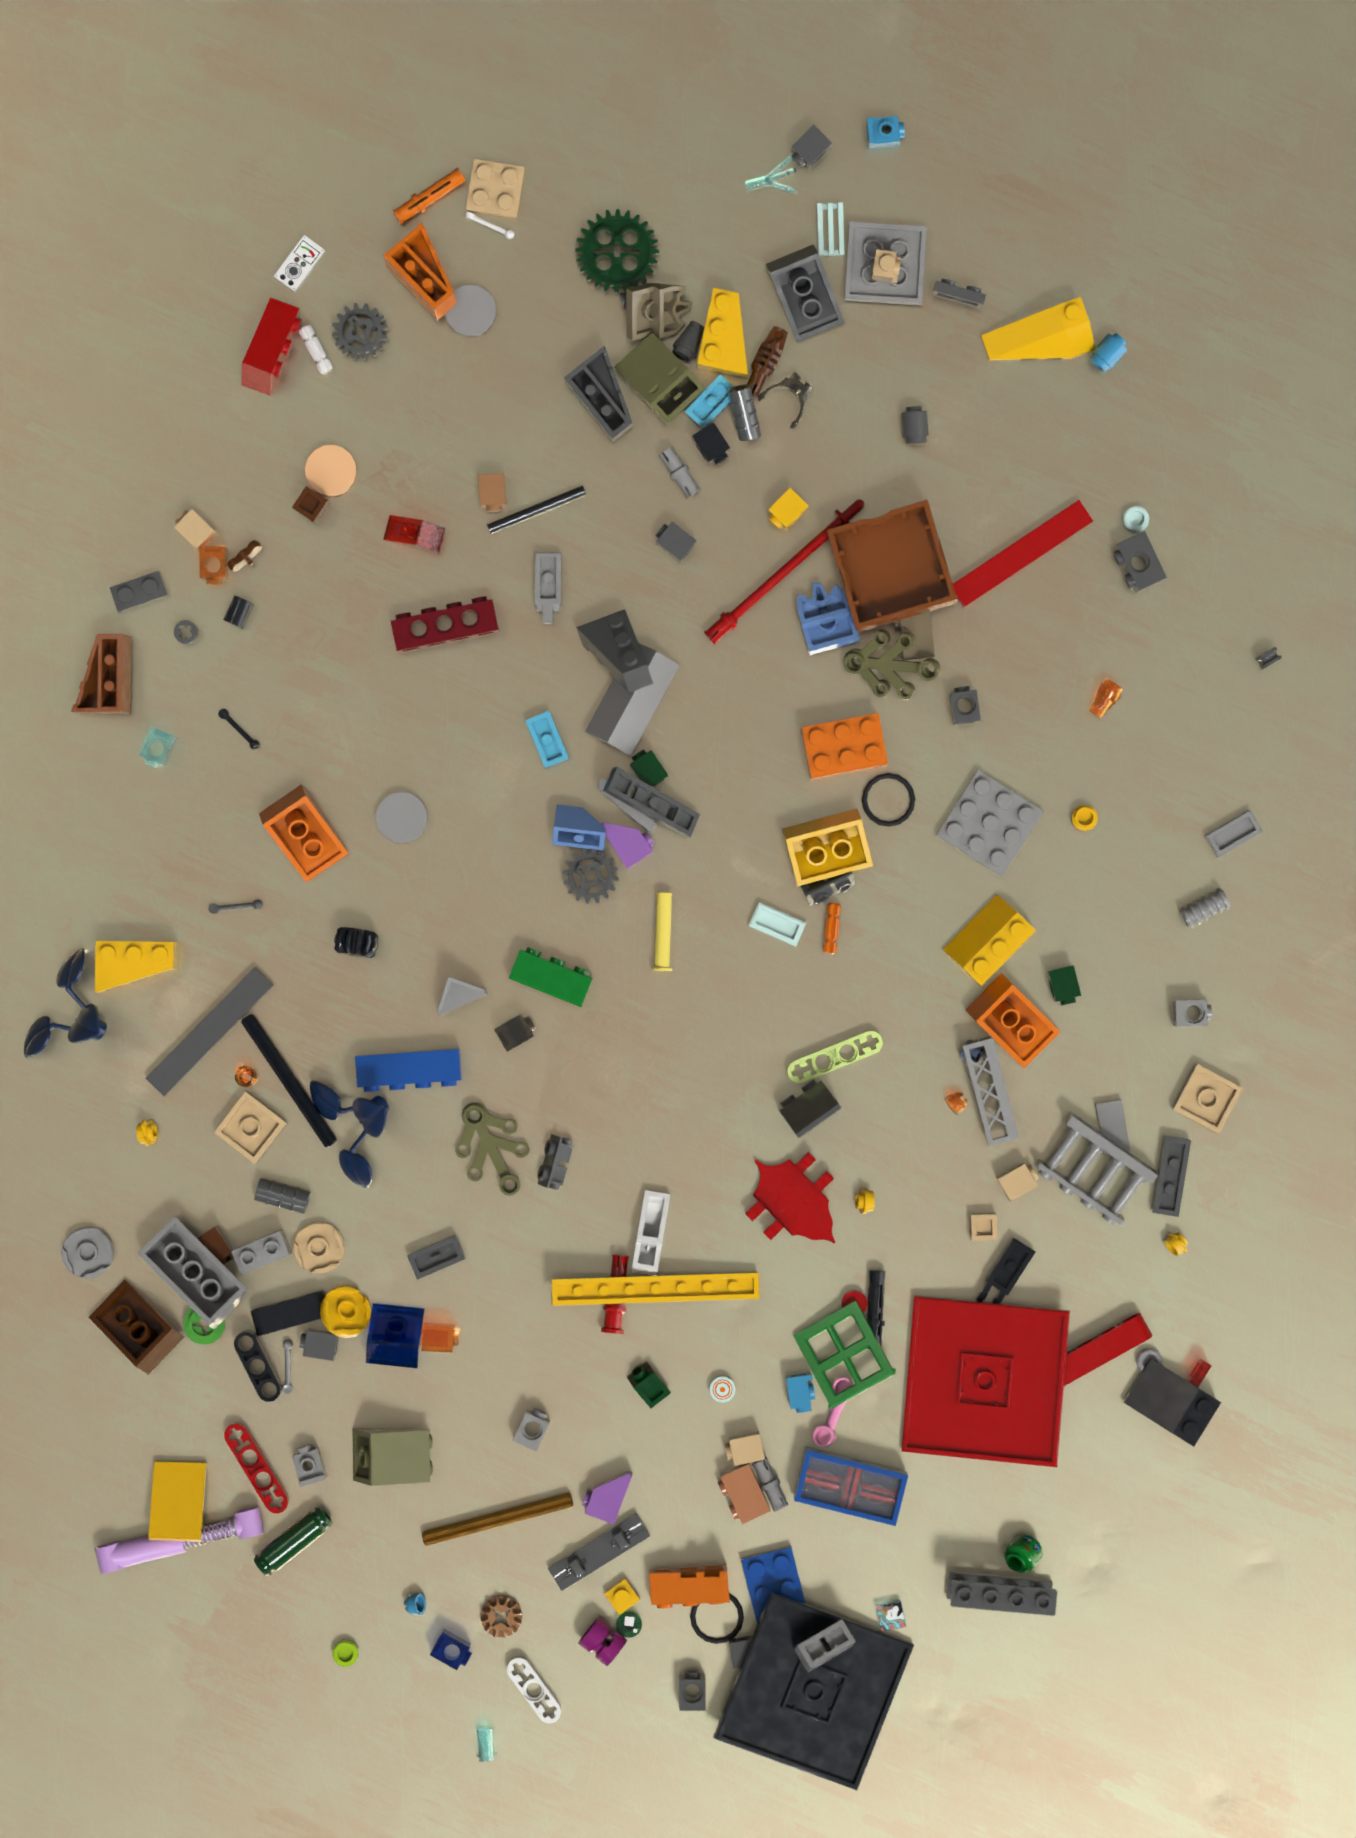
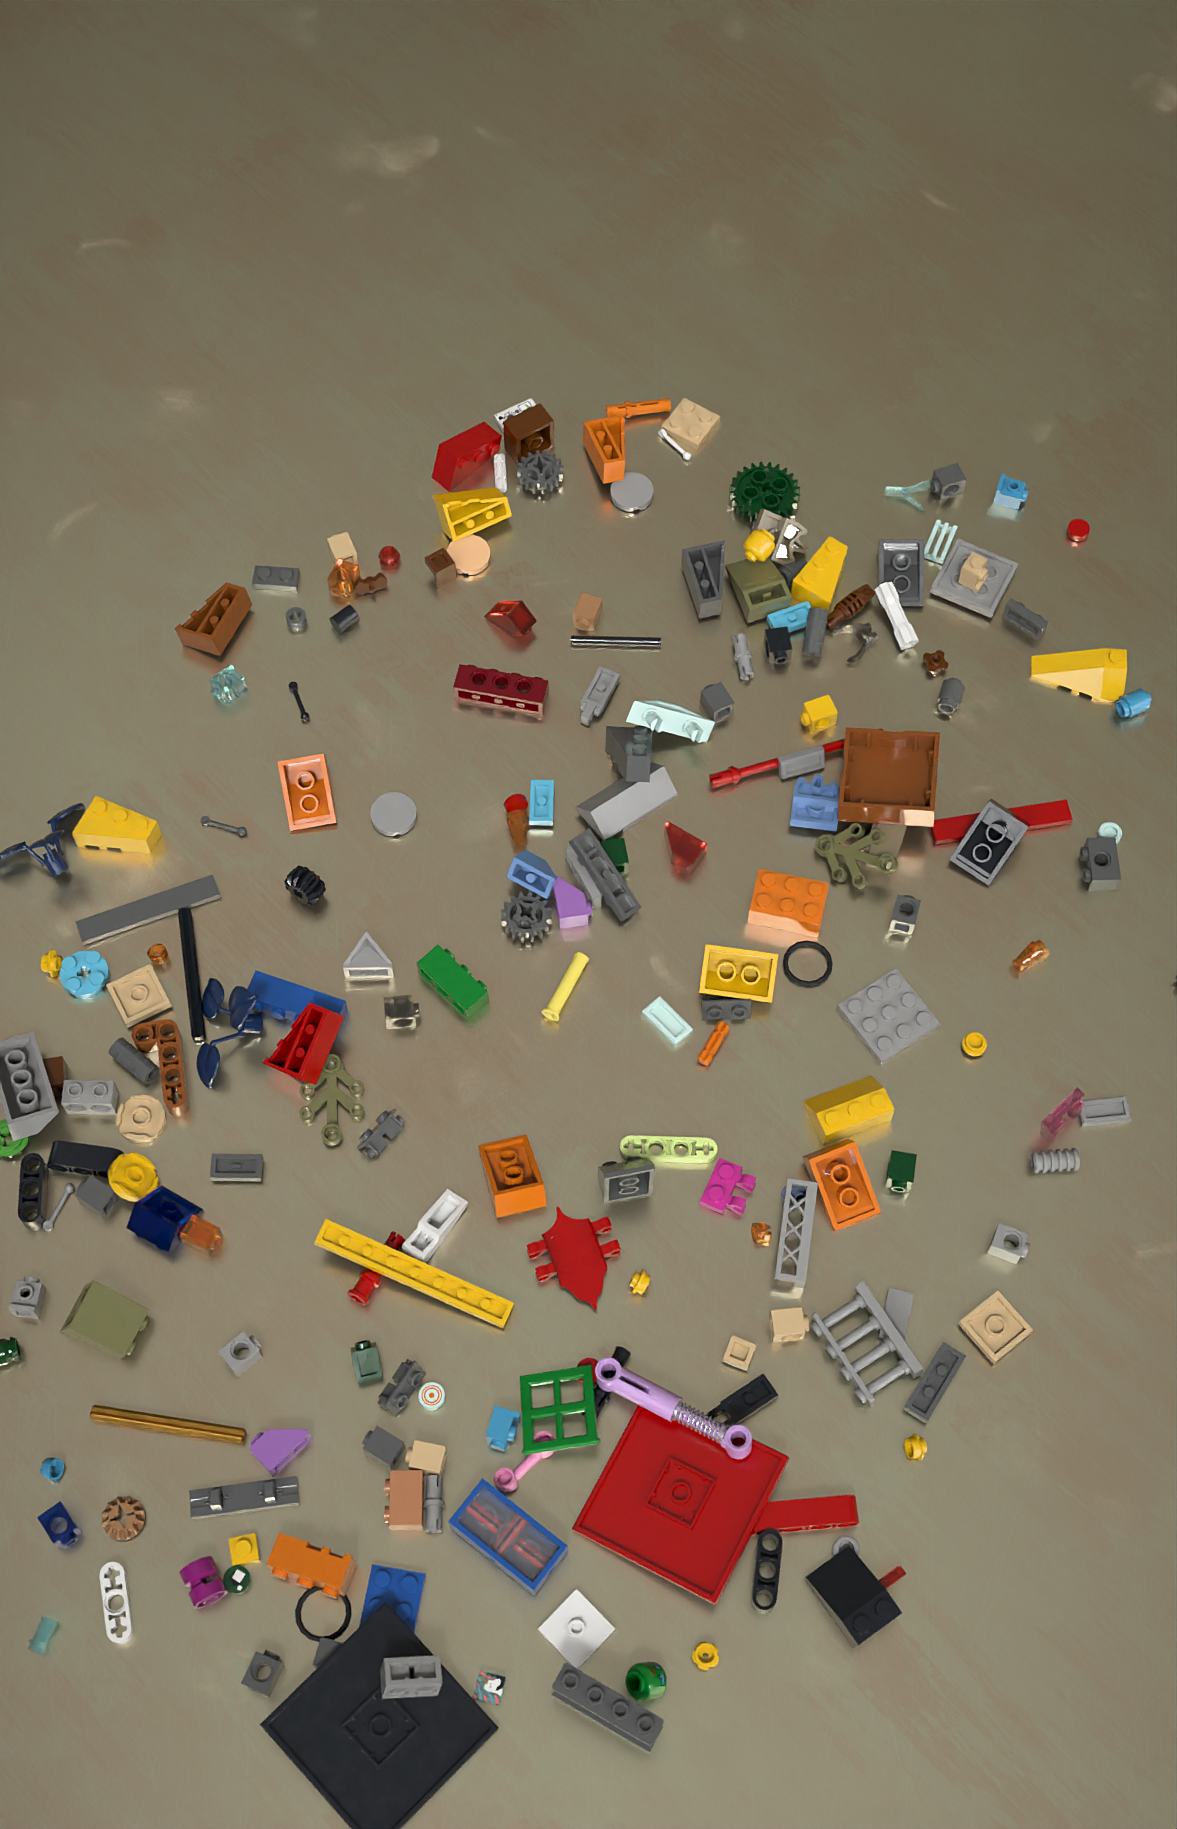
camera: 25 degrees right, 25 degrees down
none -> medium azure plate [60,950,110,999]
none -> dark orange beam [131,1019,190,1116]
none -> red wedge [262,1002,344,1085]
none -> dark grey brick [362,1426,406,1471]
none -> dark grey hinge [377,1359,426,1417]
none -> clear red plate [378,546,400,567]
none -> yellow wedge [432,487,512,542]
none -> orange slope [478,1134,546,1218]
none -> reddish brown brick [503,403,554,464]
none -> red tile [504,794,528,815]
none -> clear orange cone [506,810,529,846]
none -> white plate [538,1589,616,1669]
none -> lavender piece [595,1358,752,1459]
none -> light aqua connector [626,699,715,743]
none -> clear red slope [664,821,707,875]
none -> yellow plate [692,1641,719,1670]
none -> dark pink plate [700,1158,756,1215]
none -> yellow head [743,528,775,563]
none -> black beam [751,1529,783,1614]
none -> light grey tile [778,745,825,779]
none -> white axle [875,582,919,650]
none -> reddish brown plate [923,650,949,673]
none -> slope [949,798,1031,886]
none -> clear pink plate [1040,1087,1085,1139]
none -> red tile [1067,519,1090,541]

